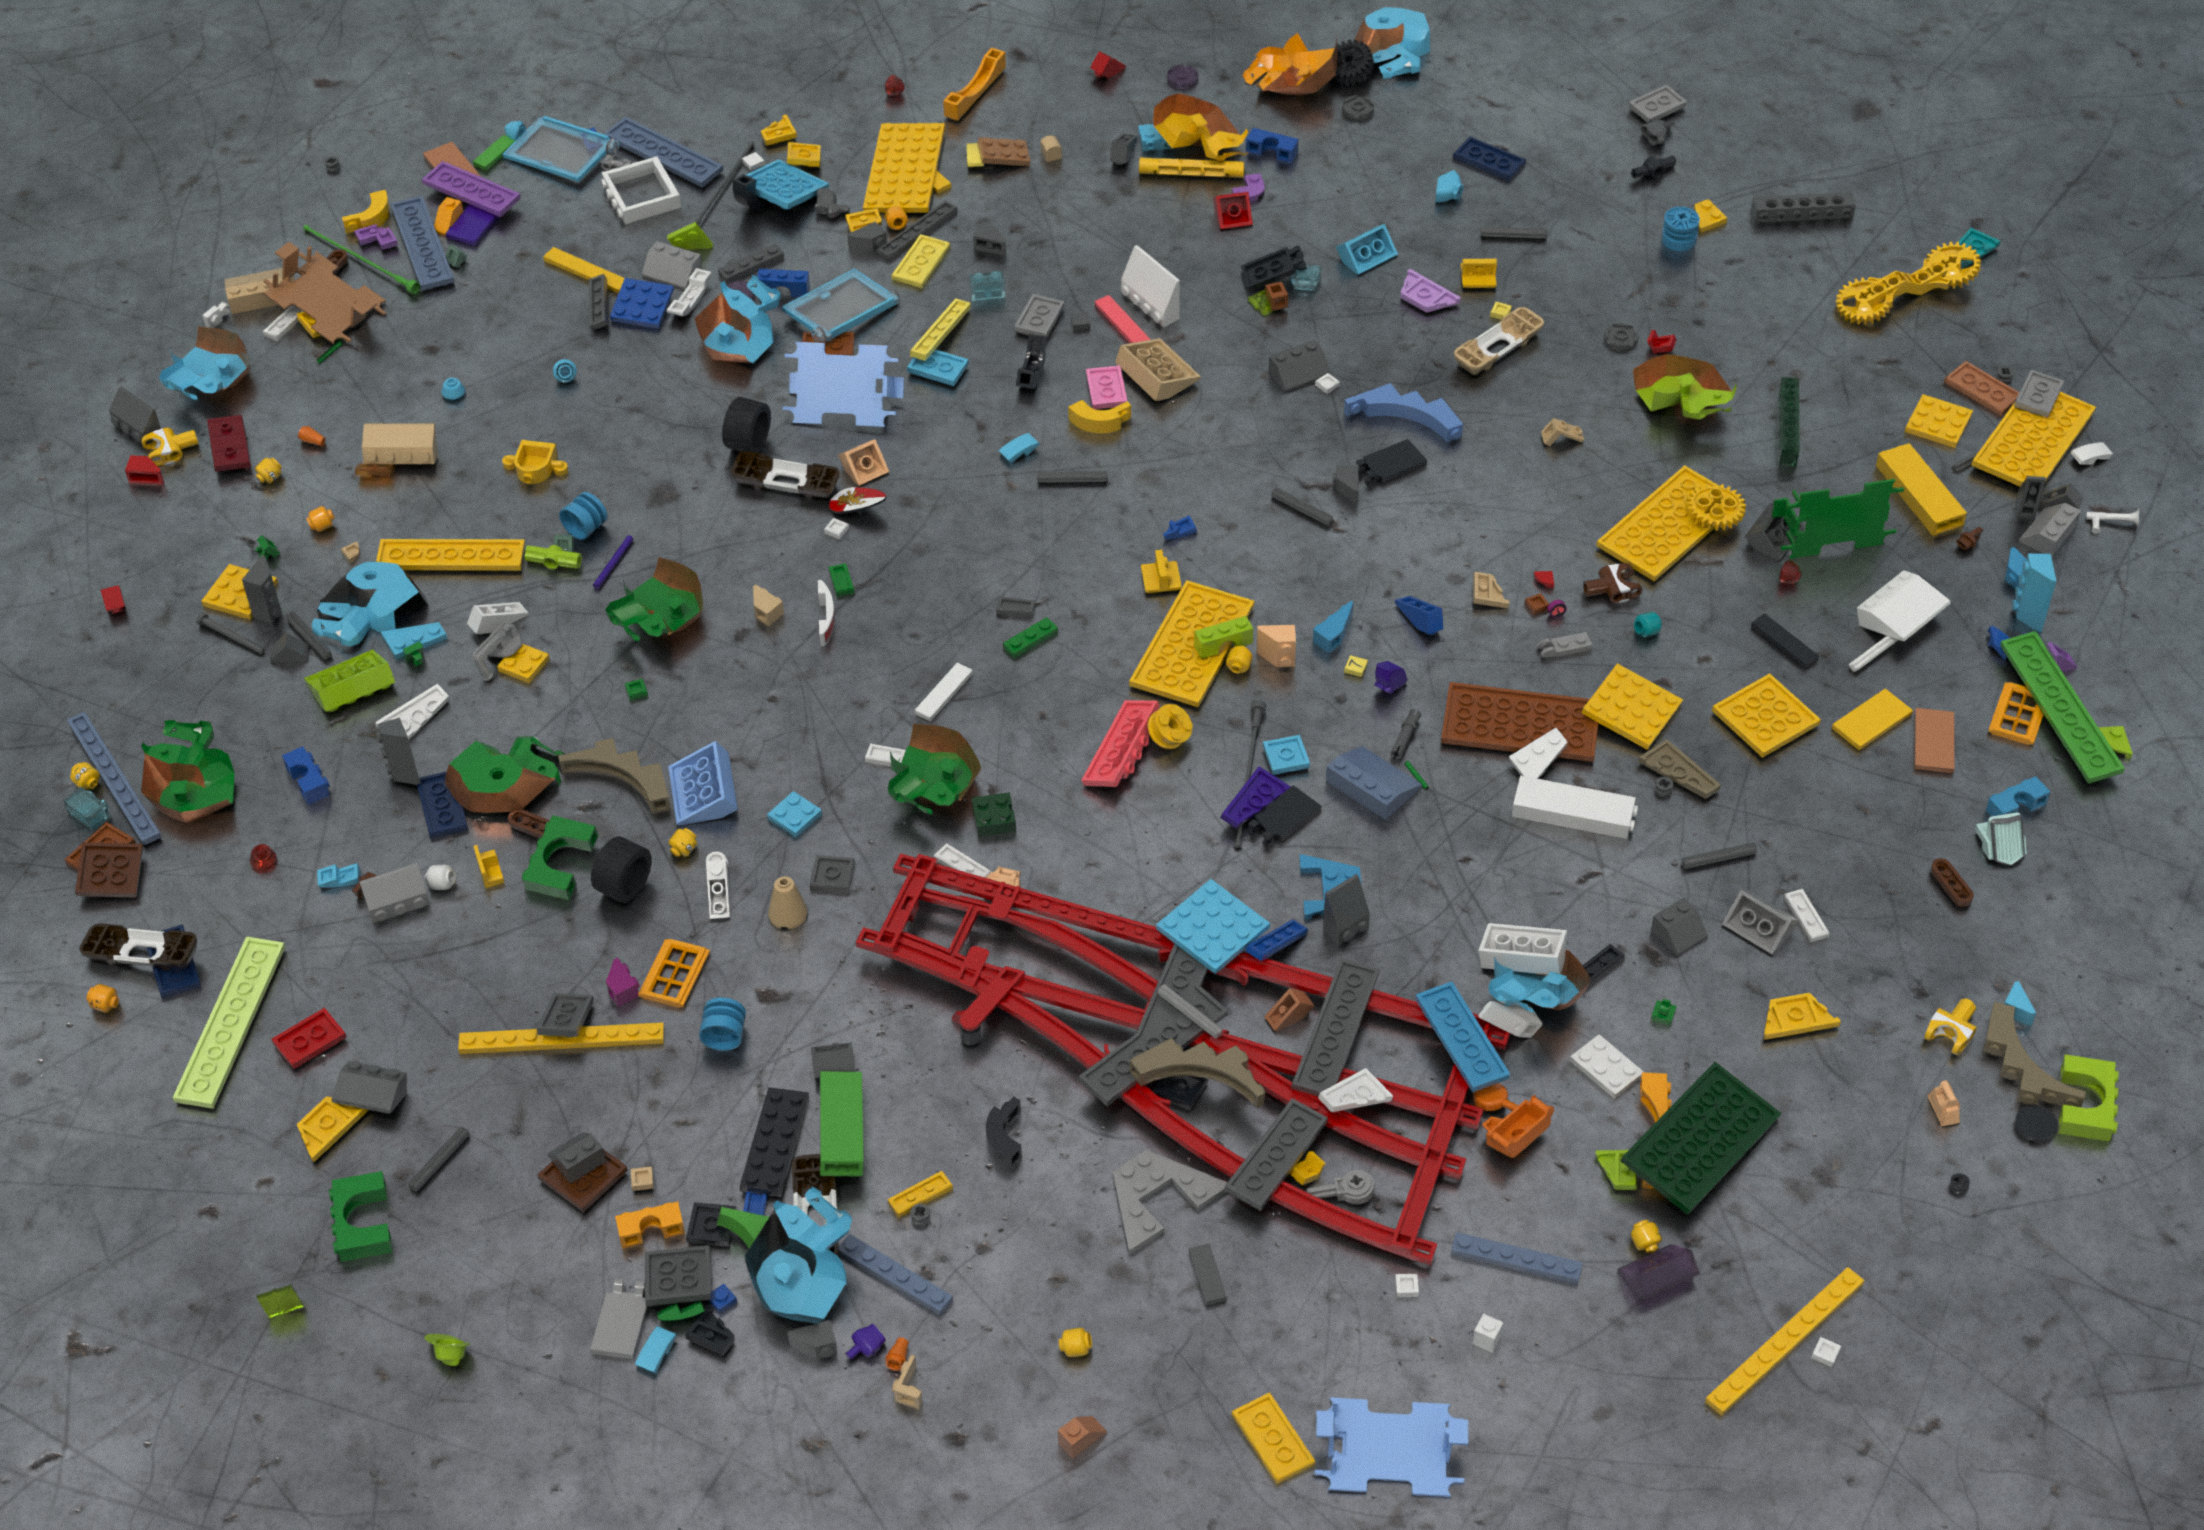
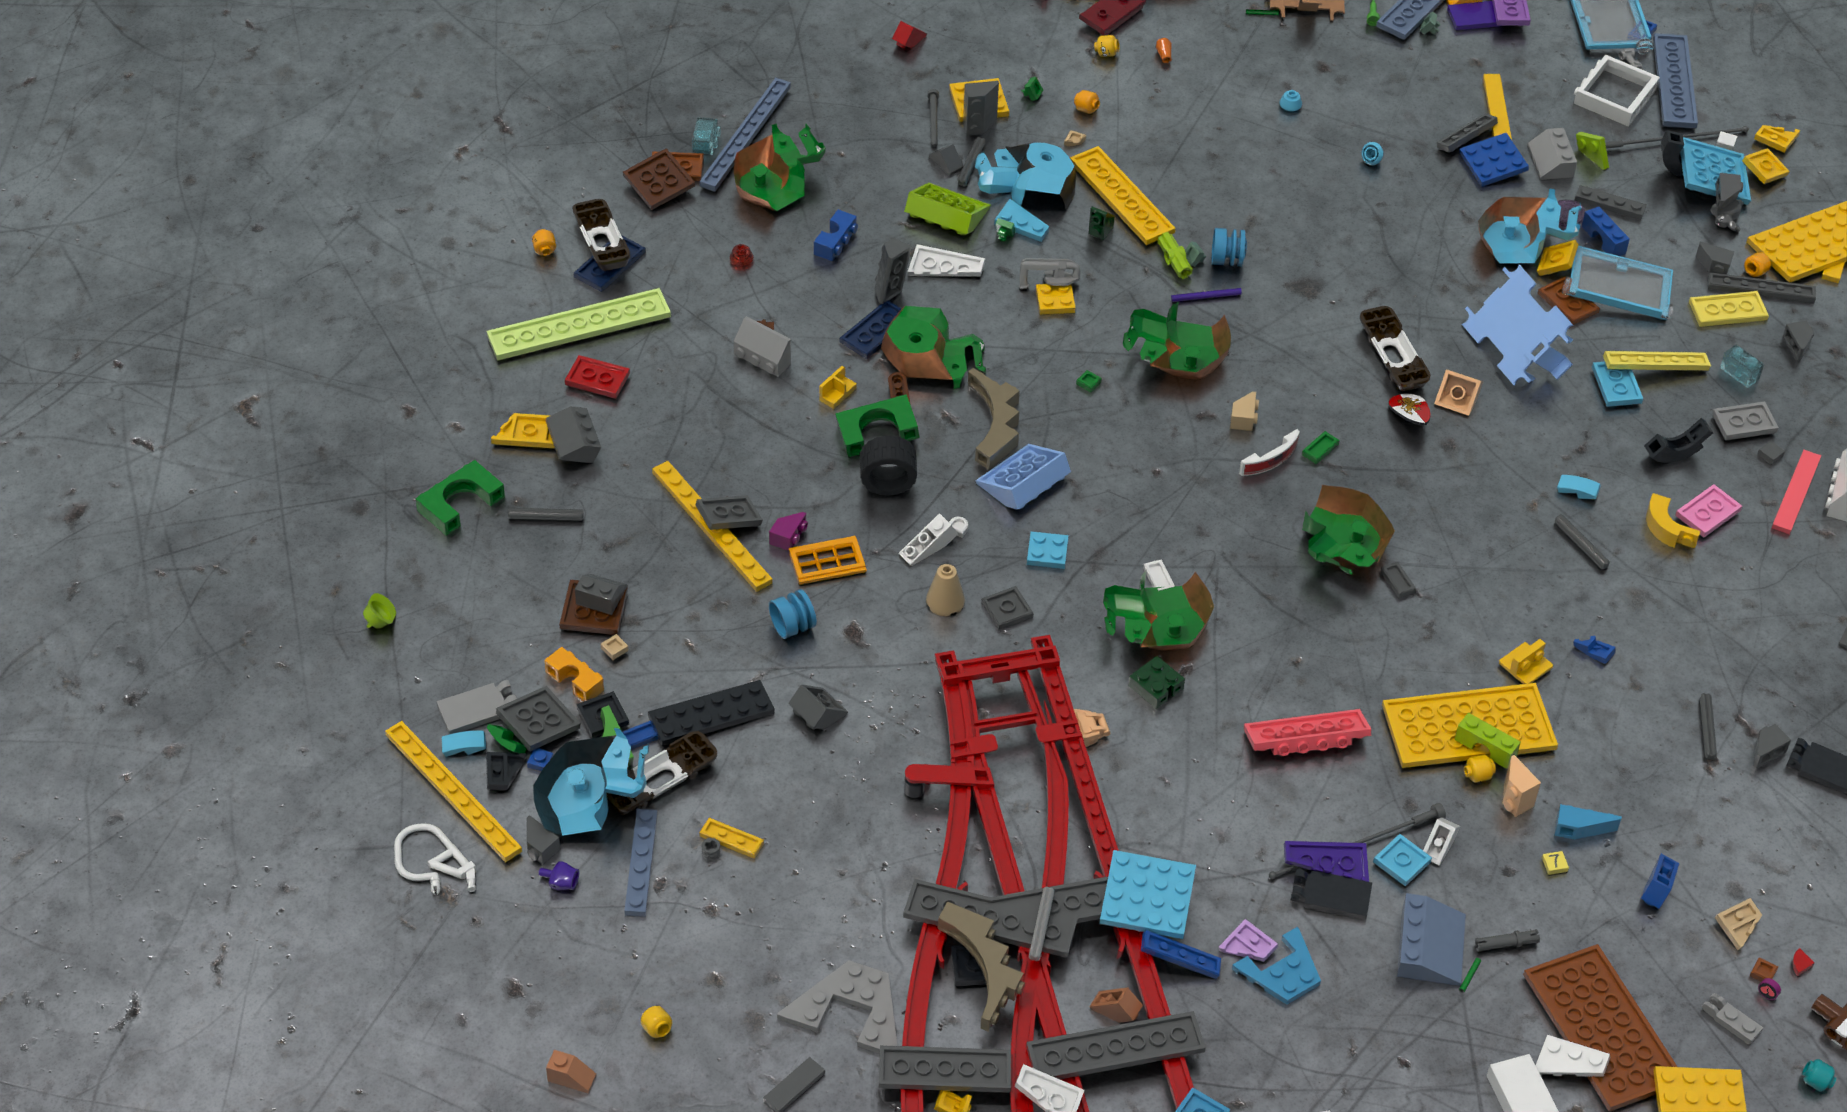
camera: 55 degrees right, 0 degrees up
yellow head [70,762,100,791] -> none
clear neon green piece [256,1285,304,1318] -> none
medium azure slope [317,863,361,888] -> none
clear orange plate [355,463,394,478] -> none
tan slope [362,423,438,464] -> none
white head [425,865,456,890] -> none
white slope [467,602,529,635] -> none
yellow piece [502,440,568,484] -> none
white slope [667,268,712,316] -> none
yellow head [668,828,697,858] -> none
black tyre [722,396,771,453] -> none
bright green brick [820,1071,863,1176] -> none
white tile [824,518,849,540] -> none
yellow wing [845,208,882,233] -> none
orange cone [885,1337,909,1371] -> none
tan bracket [892,1355,923,1409] -> none
white tile [915,663,973,722] -> none
white tile [934,843,992,878] -> none
black arch [986,1096,1022,1170] -> none
green plate [1003,617,1058,658] -> none
tan slope [1115,338,1201,401] -> none
yellow wheel [1147,704,1193,749] -> none
dark grey slope [1323,874,1370,945] -> none
dark purple piece [1374,661,1408,694] -> none
none -> yellow plate [385,721,522,863]
none -> white piece [394,823,476,895]
none -> dark green slope [1088,206,1115,240]
none -> lavender wing [1219,919,1278,962]
none -> green piece [1302,485,1395,574]
none -> white slope [1423,818,1460,865]
none -> yellow plate [1537,240,1579,276]
none -> dark grey slope [1715,173,1743,211]

